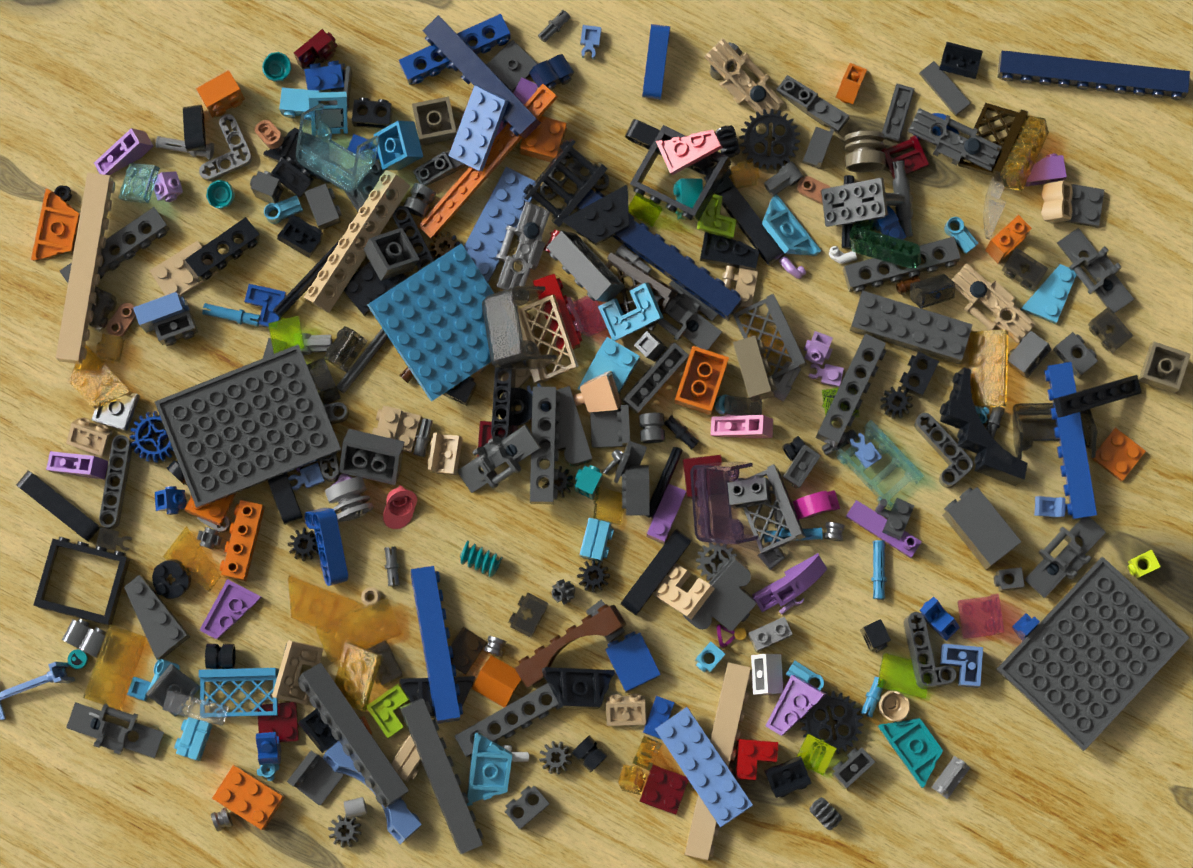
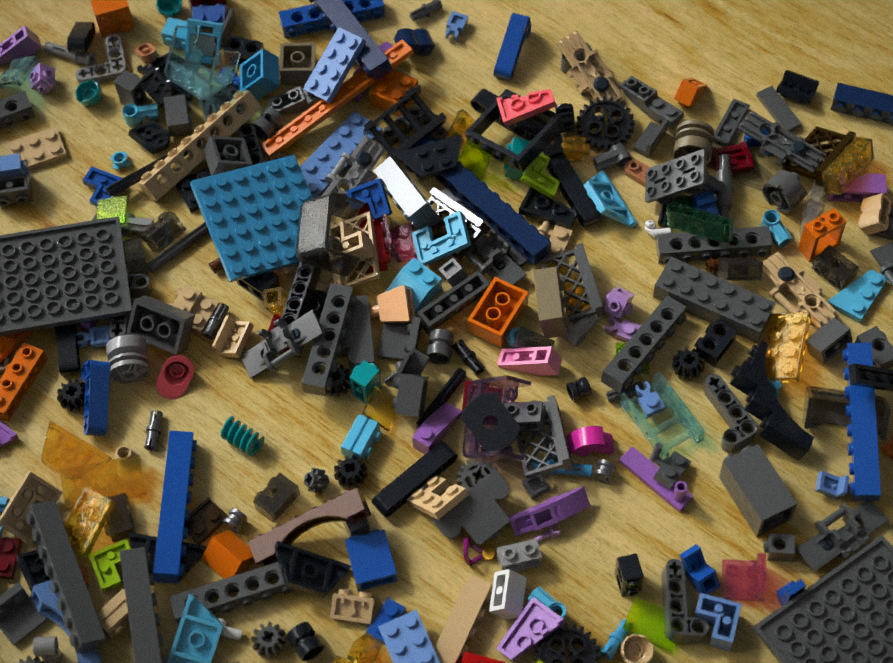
camera: 10 degrees right, 20 degrees down
black brick [184,217,260,283] -> none
dark azure pin [202,303,260,327] -> none
dark grey plate [486,39,537,92] -> none
medium azure brick [695,641,725,673] -> none
lavender arm [779,256,806,279] -> none
dark grey panel [783,445,821,488] -> none
dark azure pin [871,540,887,600] -> none
dark grey axle [986,405,1005,439] -> none
none -> medium azure plate [110,151,130,170]
none -> clear yellow brick [263,287,289,315]
none -> tan brick [326,221,374,269]
none -> blue plate [346,178,393,220]
none -> clear yellow plate [445,109,475,148]
none -> black piece [461,393,521,453]
none -> dark grey brick [762,170,807,213]

